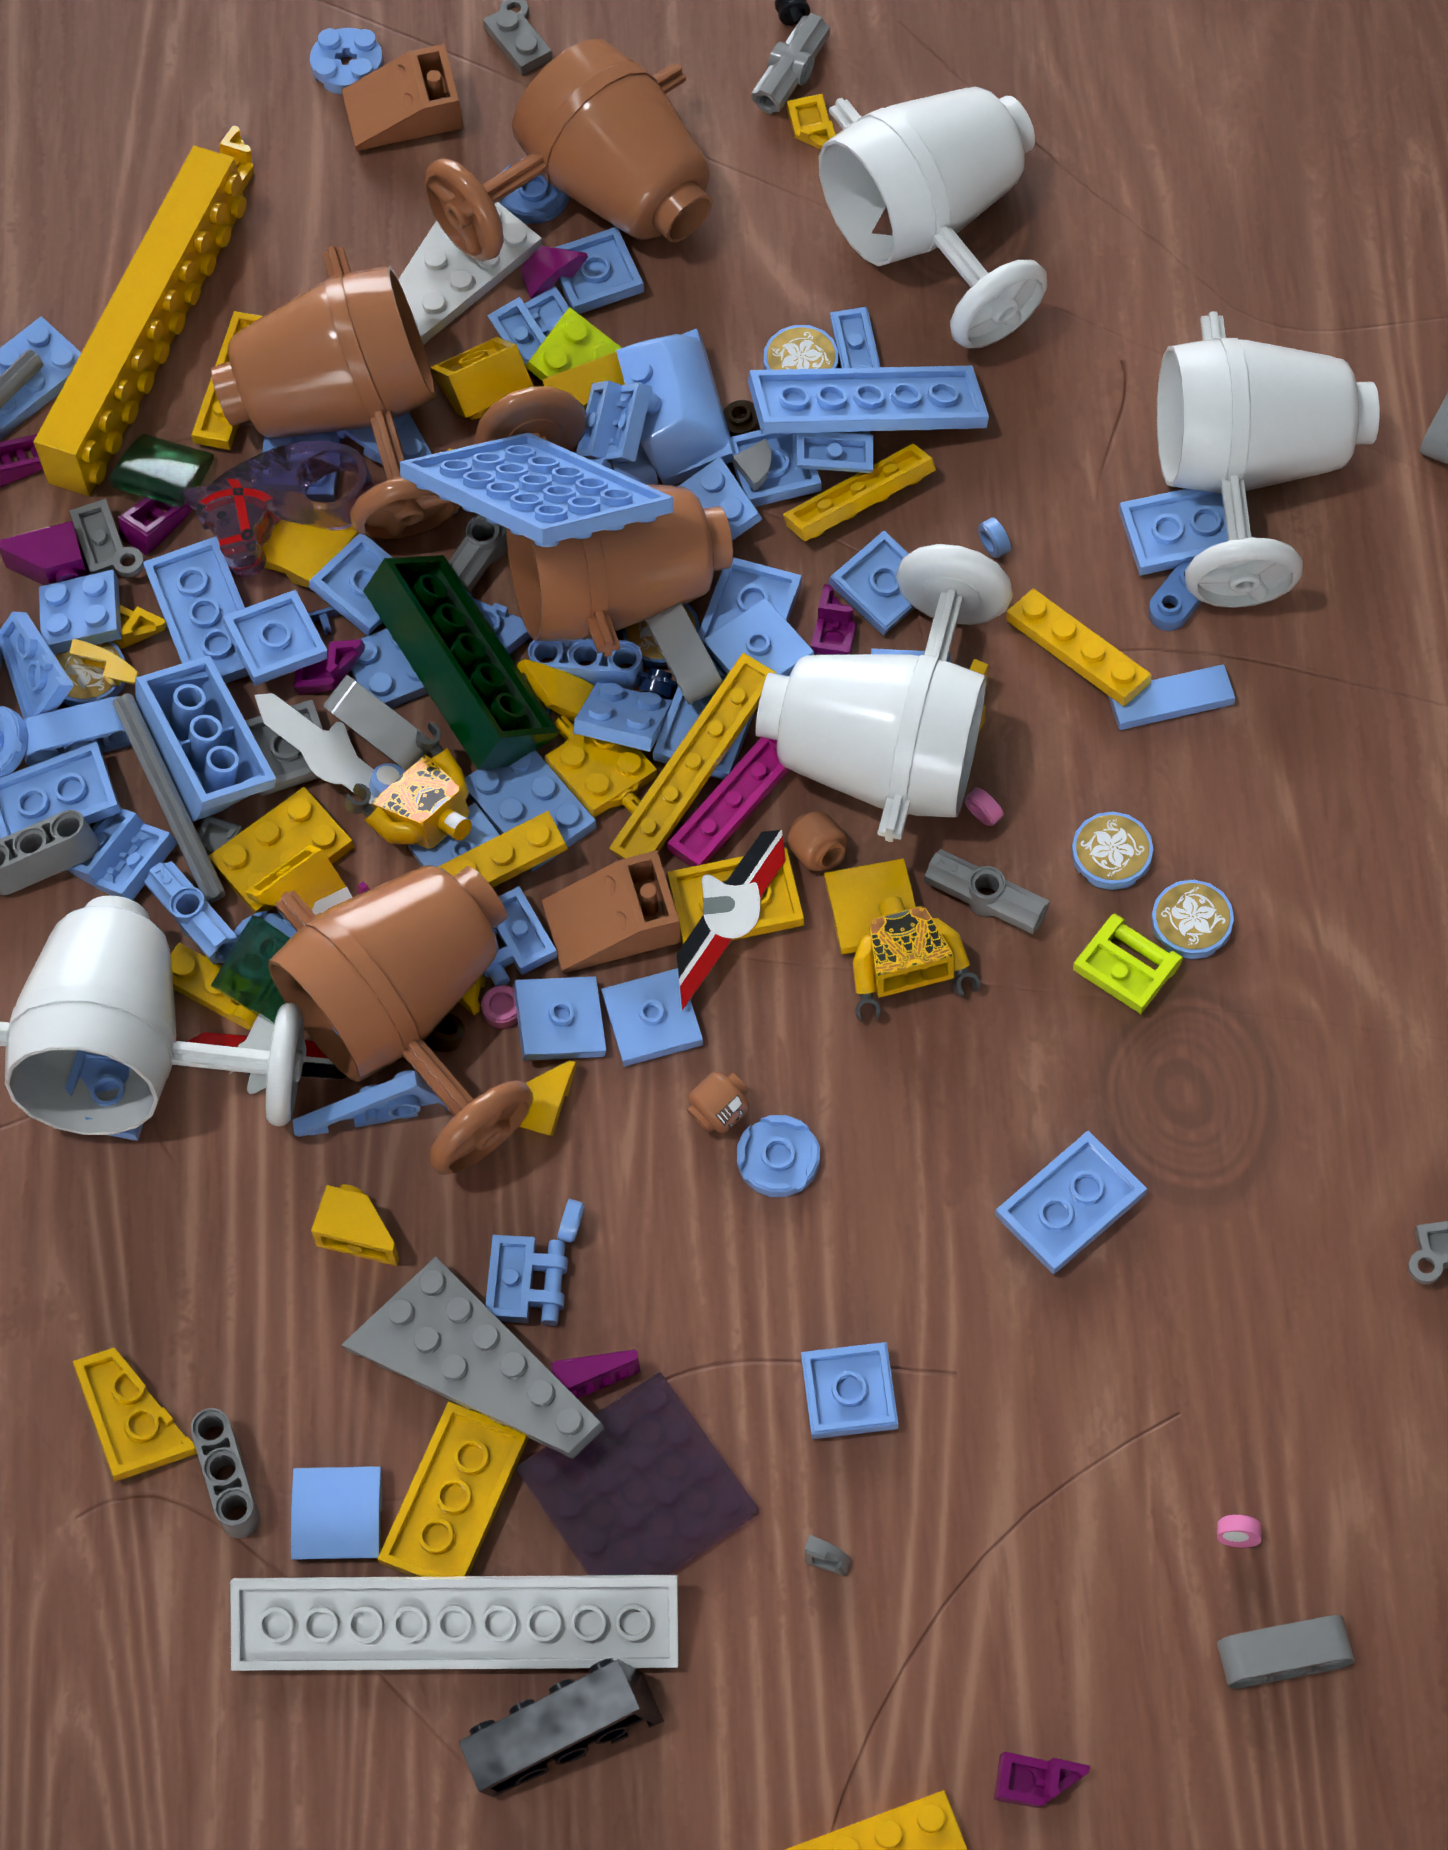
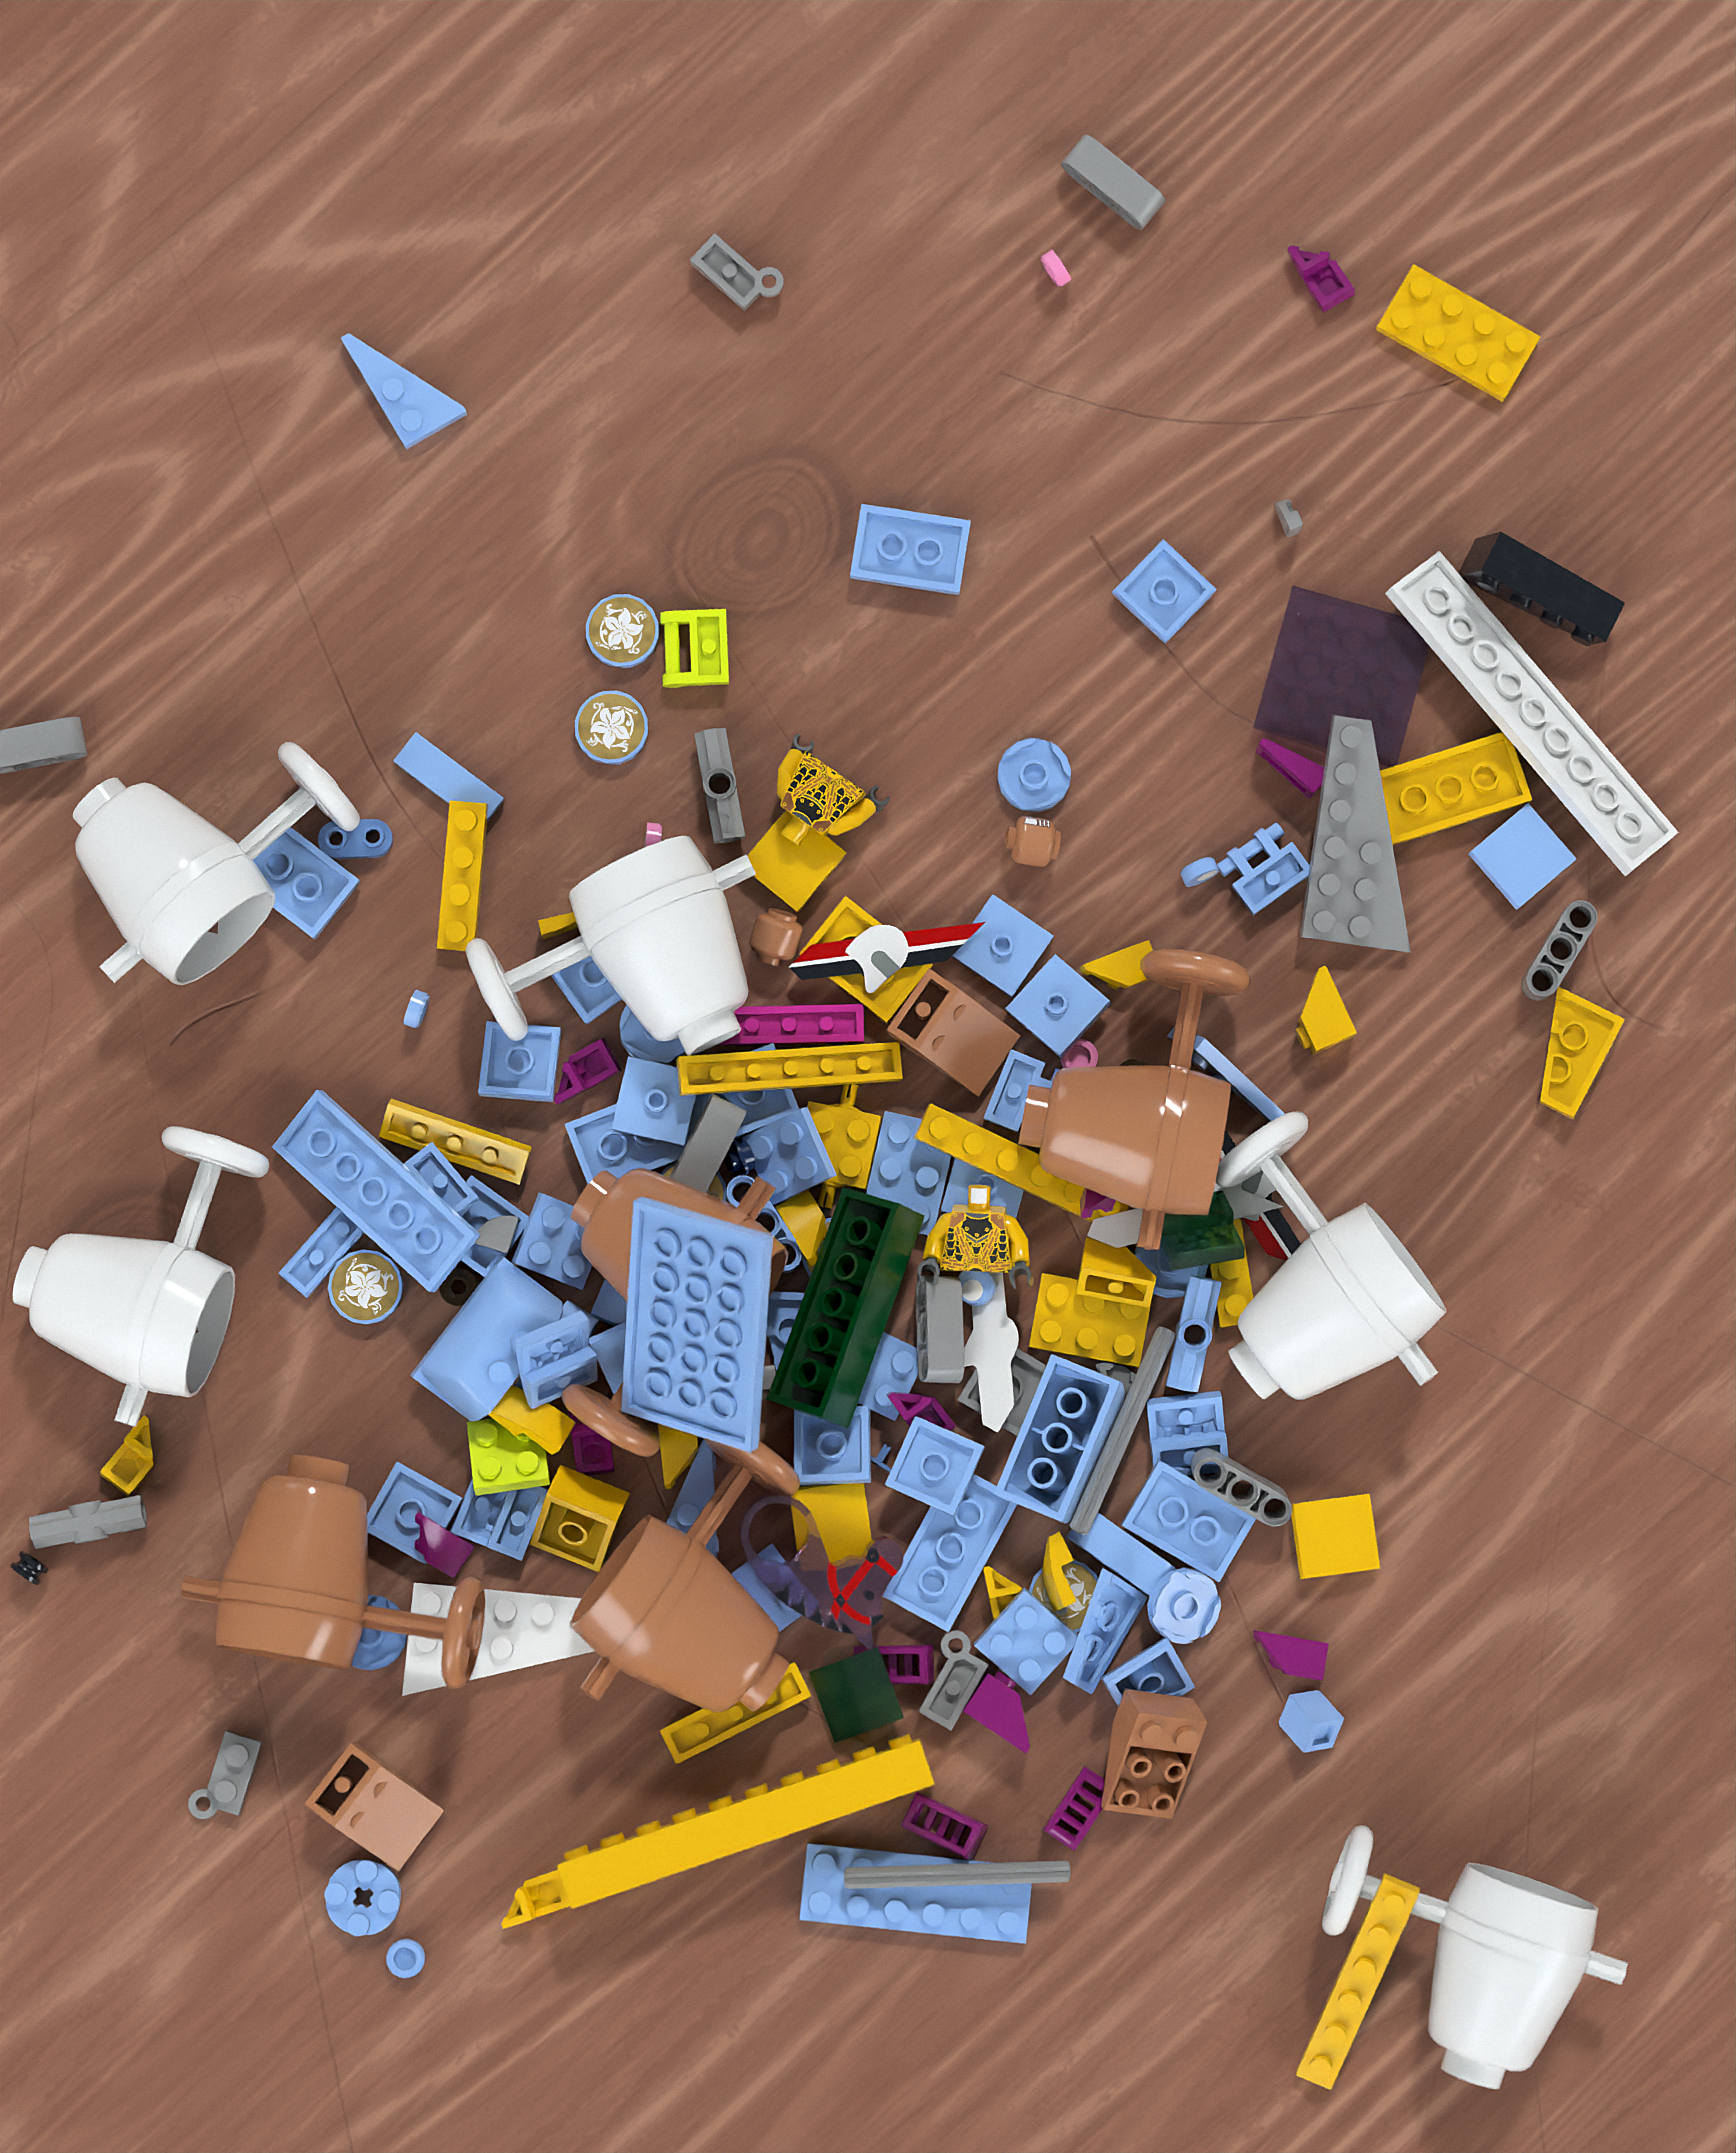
camera: 135 degrees left, 20 degrees up
none -> light blue tile [386,1939,425,1978]

